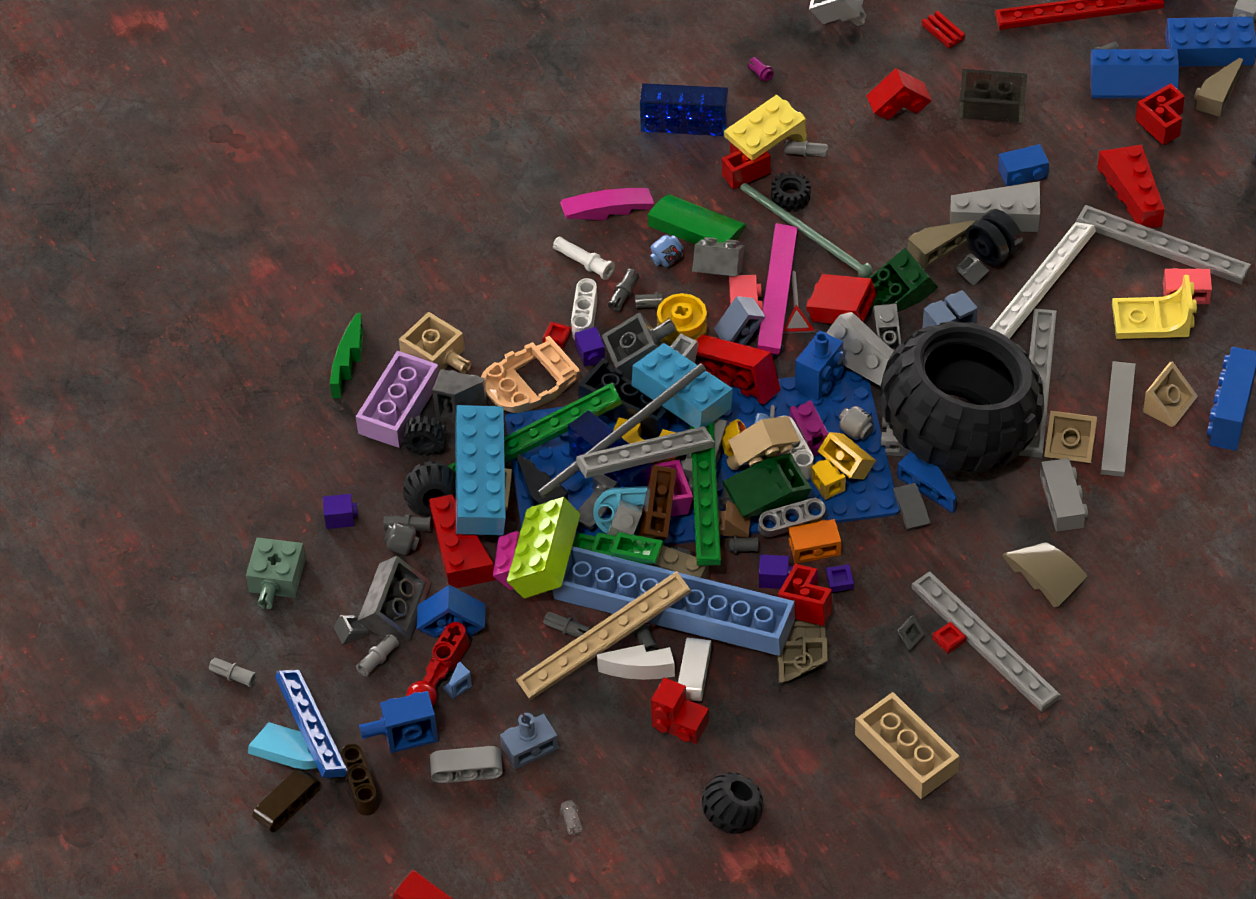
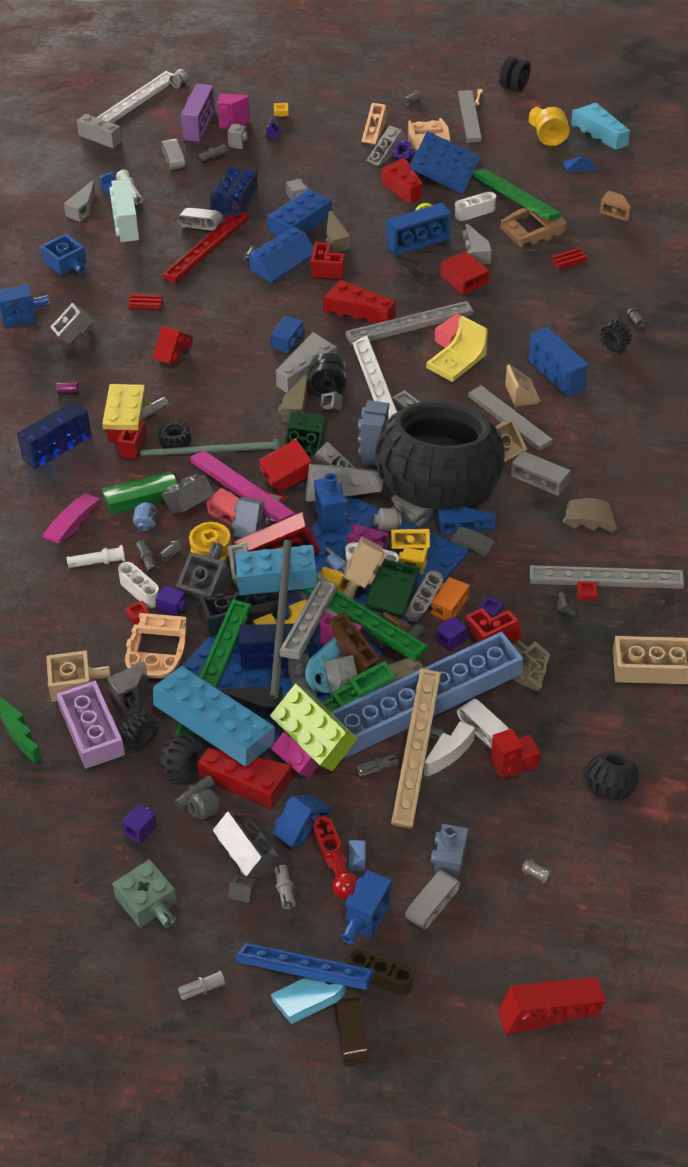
camera: 50 degrees left, 5 degrees down
clear smoke brick [958,69,1027,123] -> none

